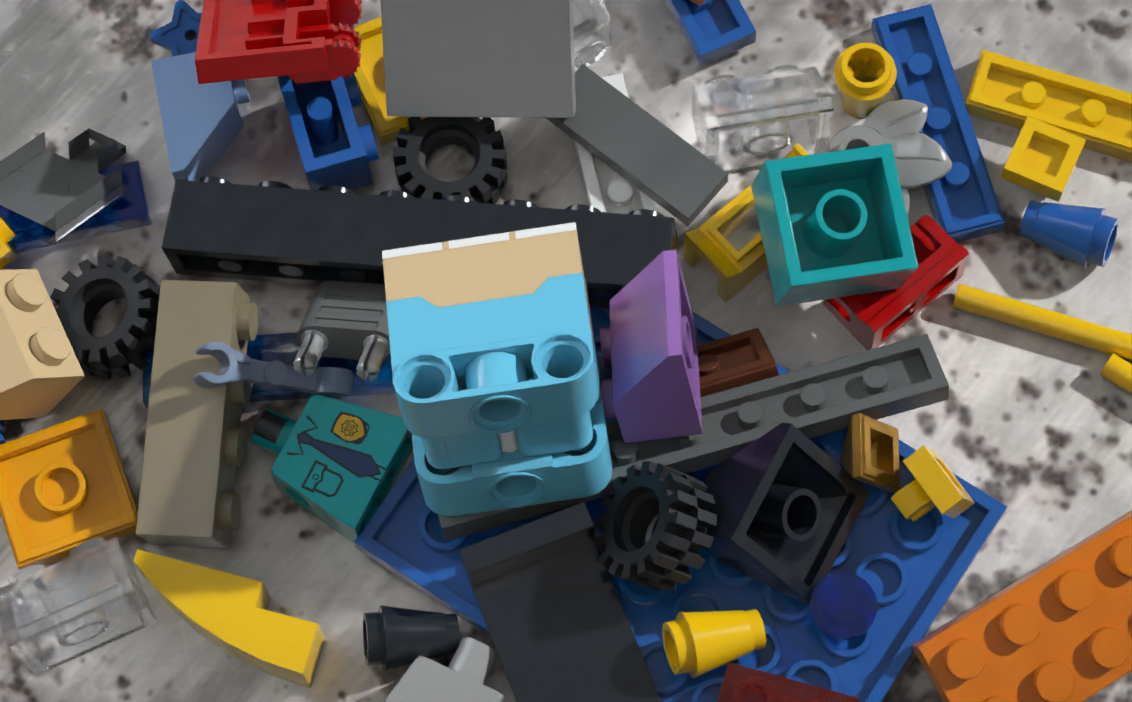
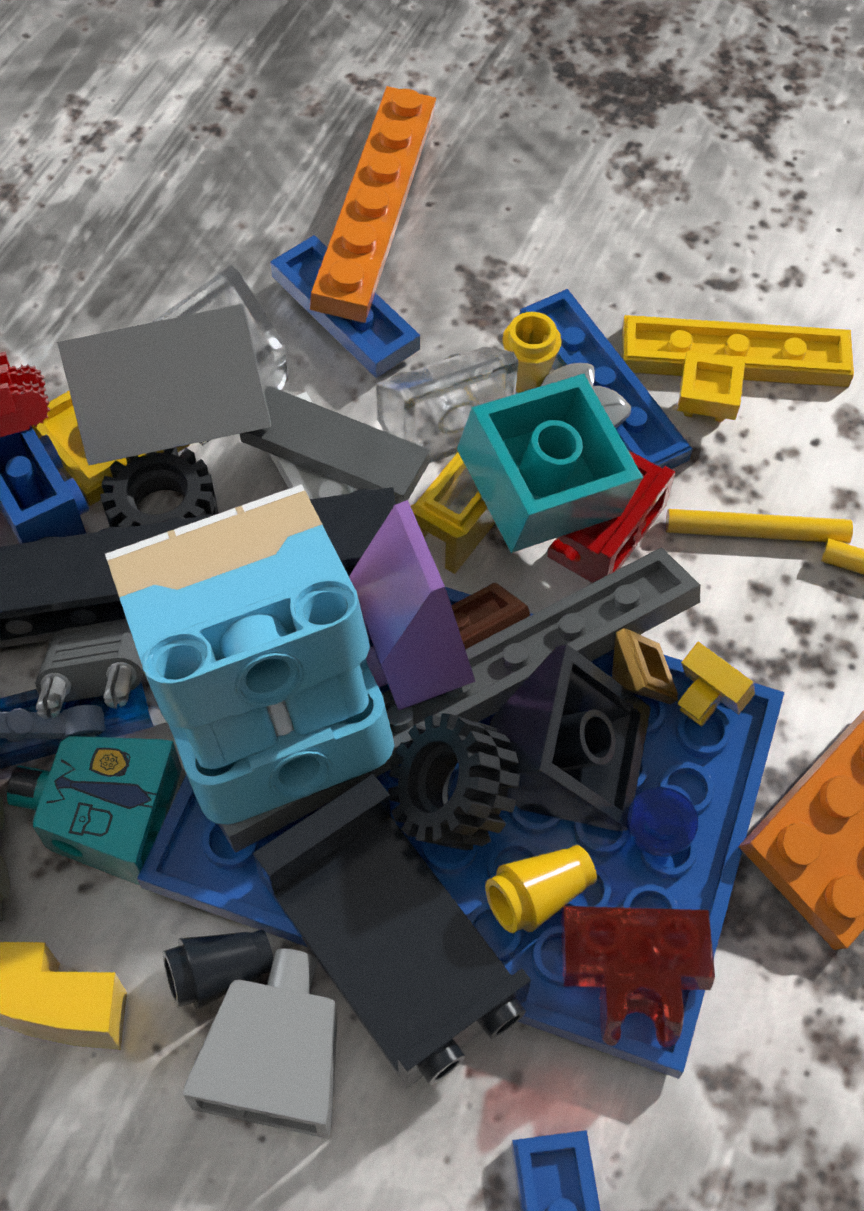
camera: 20 degrees left, 10 degrees down
blue cone [1020,200,1119,269] -> none

